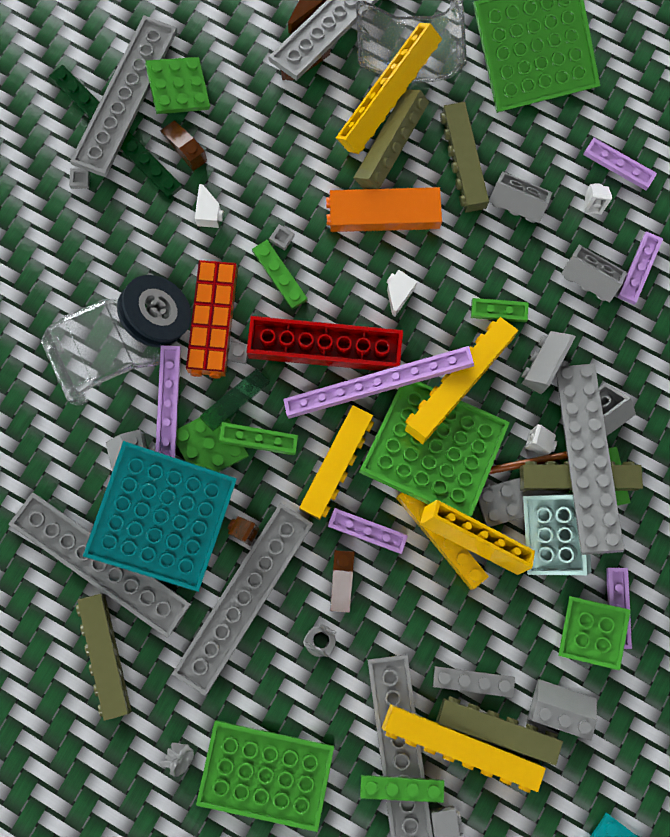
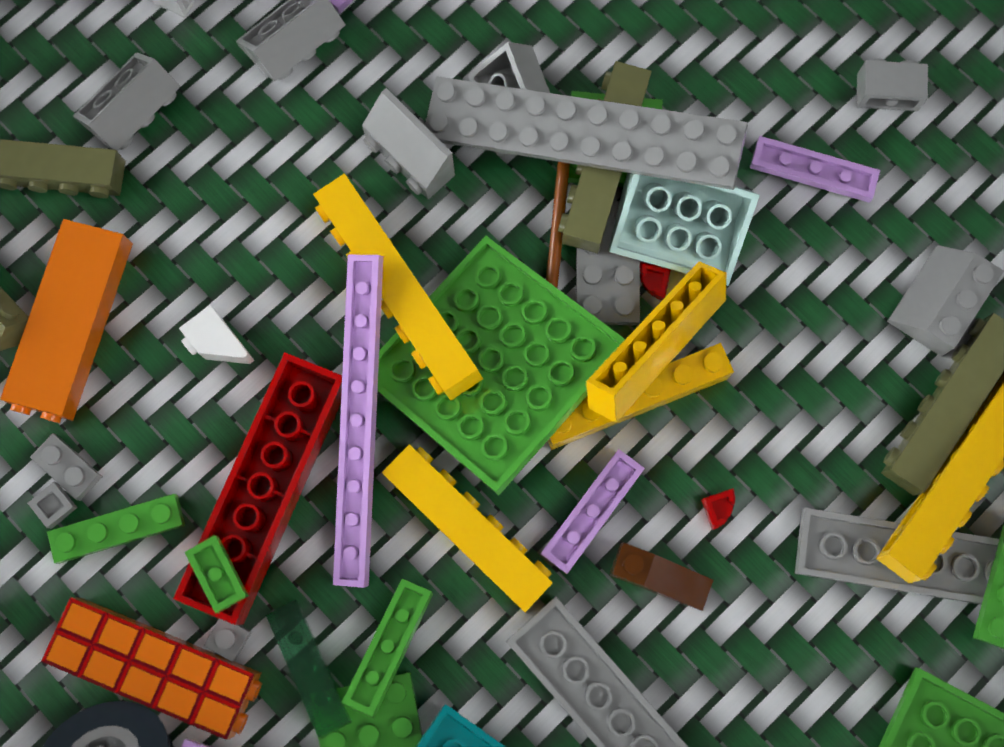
camera: 70 degrees left, 0 degrees up
reddish brown slope [227,516,259,546] -> none
light grey piece [303,623,337,657] -> none
light grey plate [432,666,515,698] -> none
bright green plate [471,298,529,322] -> none
white slope [525,424,557,455] -> none
bright green plate [558,596,631,670] -> none
none -> light grey plate [30,433,103,501]
none -> bright green plate [184,535,249,613]
none -> red tile [640,262,671,300]
none -> red tile [701,488,735,530]

